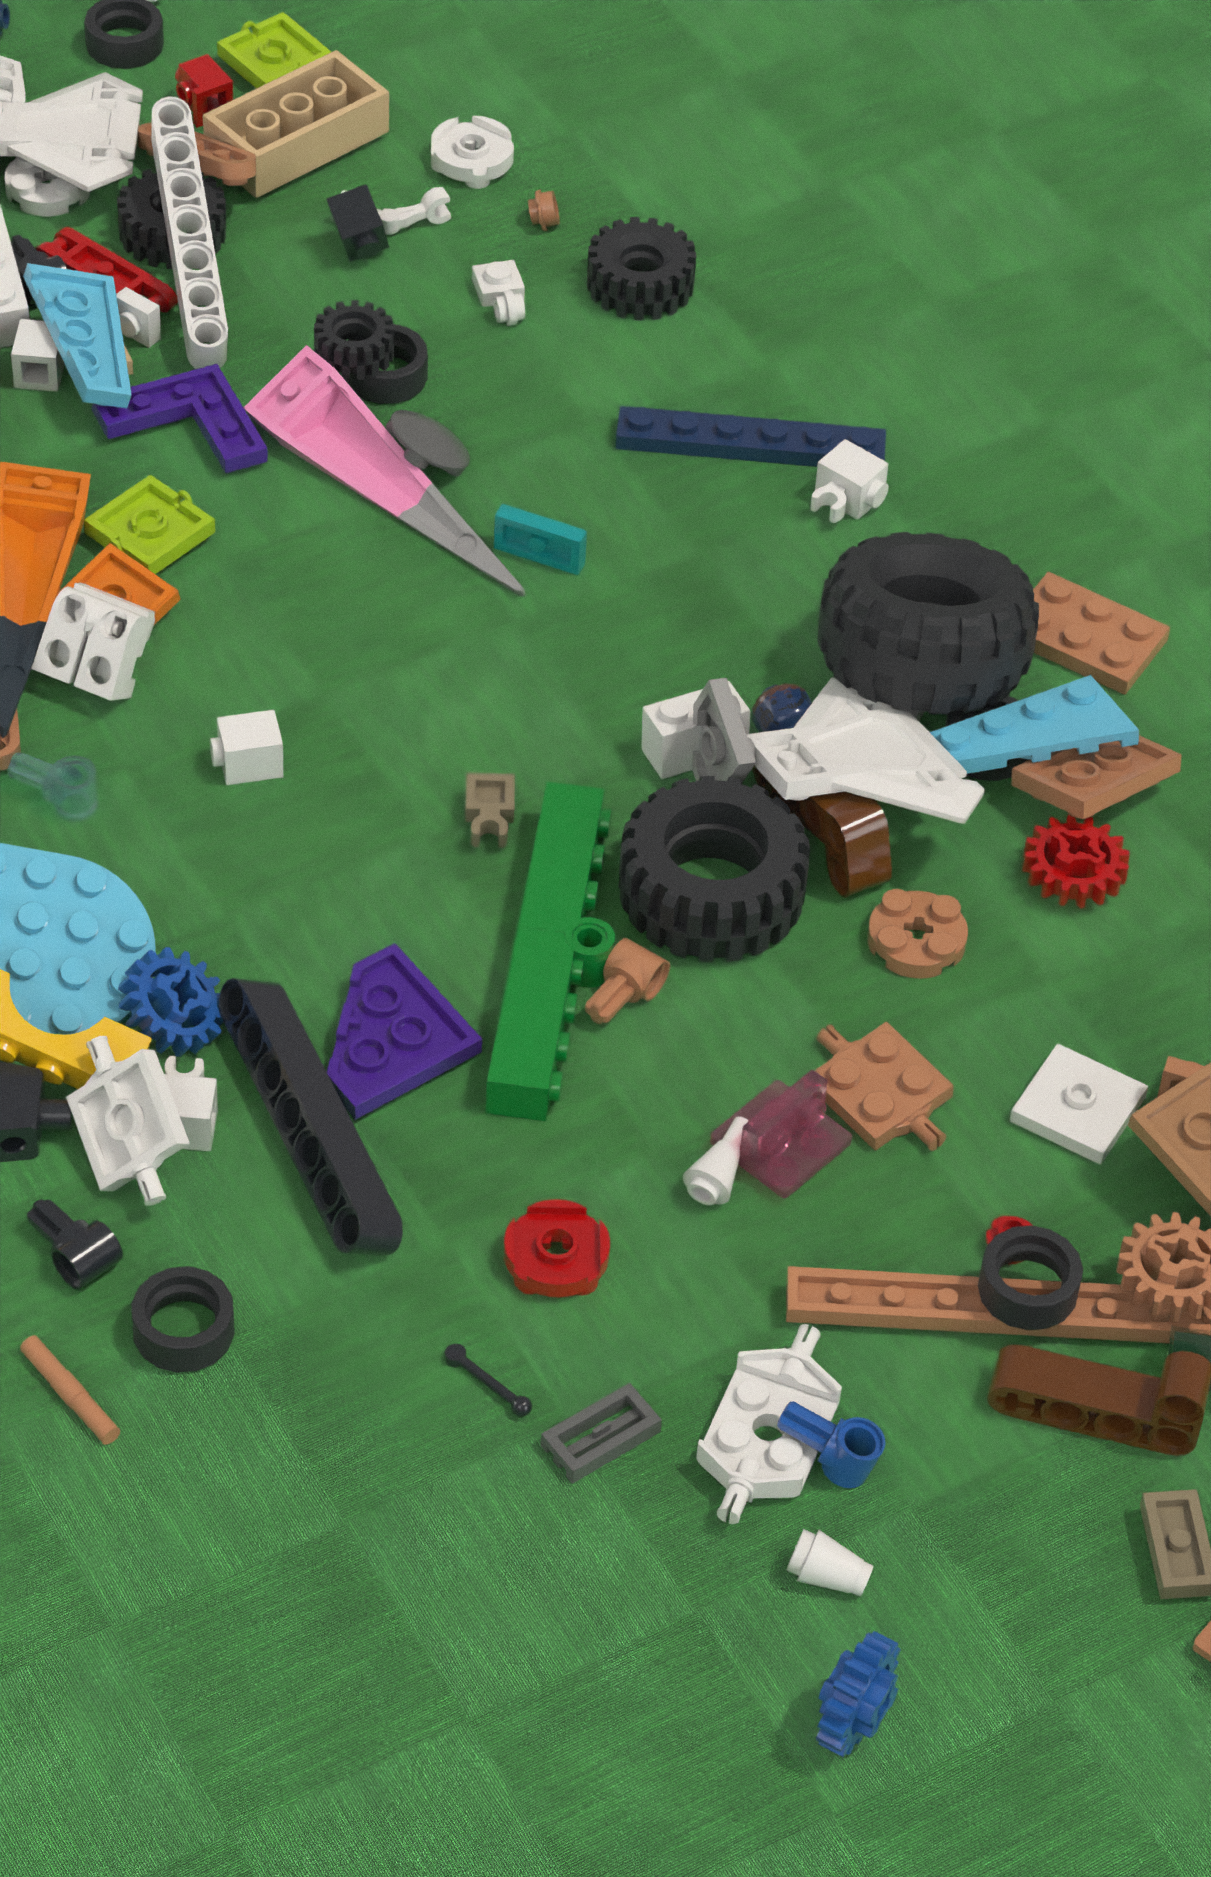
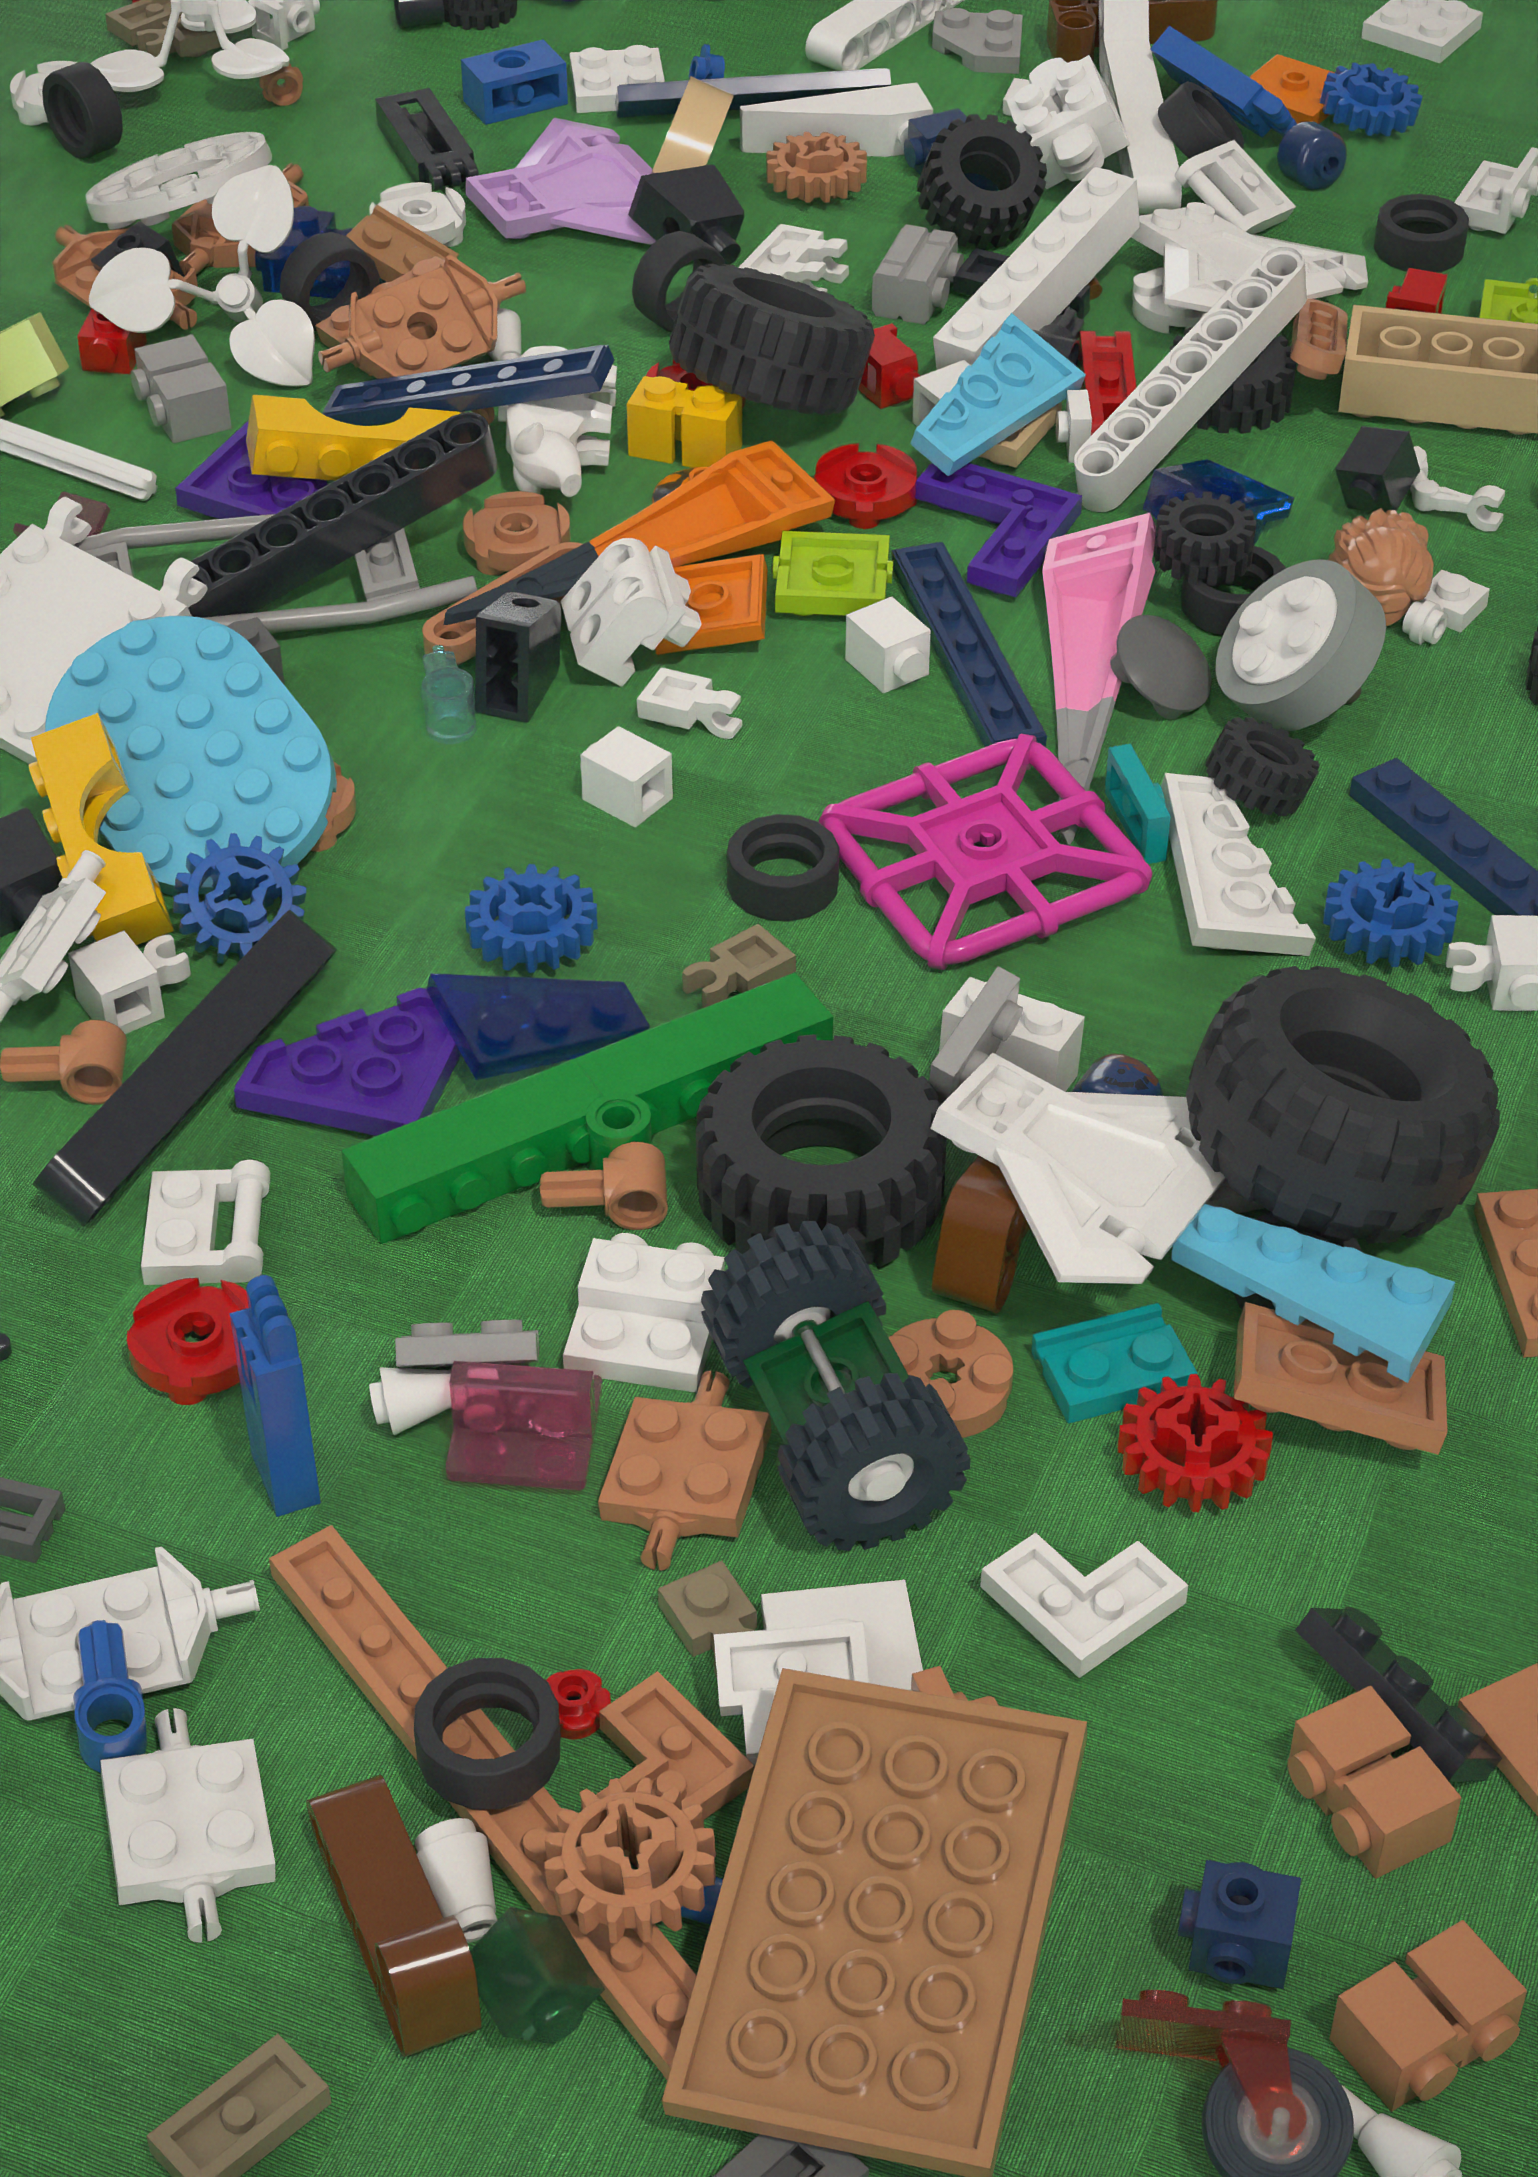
camera: 55 degrees right, 5 degrees down
none -> nougat axle [0,1020,127,1105]
none -> white plate [100,1708,275,1943]
none -> white plate [141,1160,271,1285]
none -> blue hinge [230,1275,321,1517]
none -> light grey plate [395,1320,539,1369]
none -> white cone [415,1818,499,1943]
none -> clear blue wing [426,973,650,1081]
none -> blue gear [465,864,598,973]
none -> black torso [475,592,561,723]
none -> white plate [563,1233,725,1393]
none -> nougat plate [596,1671,755,1868]
none -> white plate [636,668,743,739]
none -> dark tan plate [658,1560,757,1678]
none -> black plate [701,1221,971,1551]
none -> white plate [714,1621,870,1765]
none -> black tyre [726,814,840,921]
none -> red plate [814,443,918,529]
none -> dark pink plate [819,733,1153,970]
none -> white brick [845,597,931,694]
none -> dark blue tile [891,542,1047,747]
none -> white plate [980,1533,1188,1678]
none -> teal plate [1031,1303,1197,1424]
none -> clear blue plate [1143,459,1295,544]
none -> white wing [1161,773,1316,956]
none -> black tyre [1205,717,1319,816]
none -> light grey wheel [1216,559,1386,731]
none -> blue gear [1323,859,1458,967]
none -> nougat hair [1328,508,1434,626]

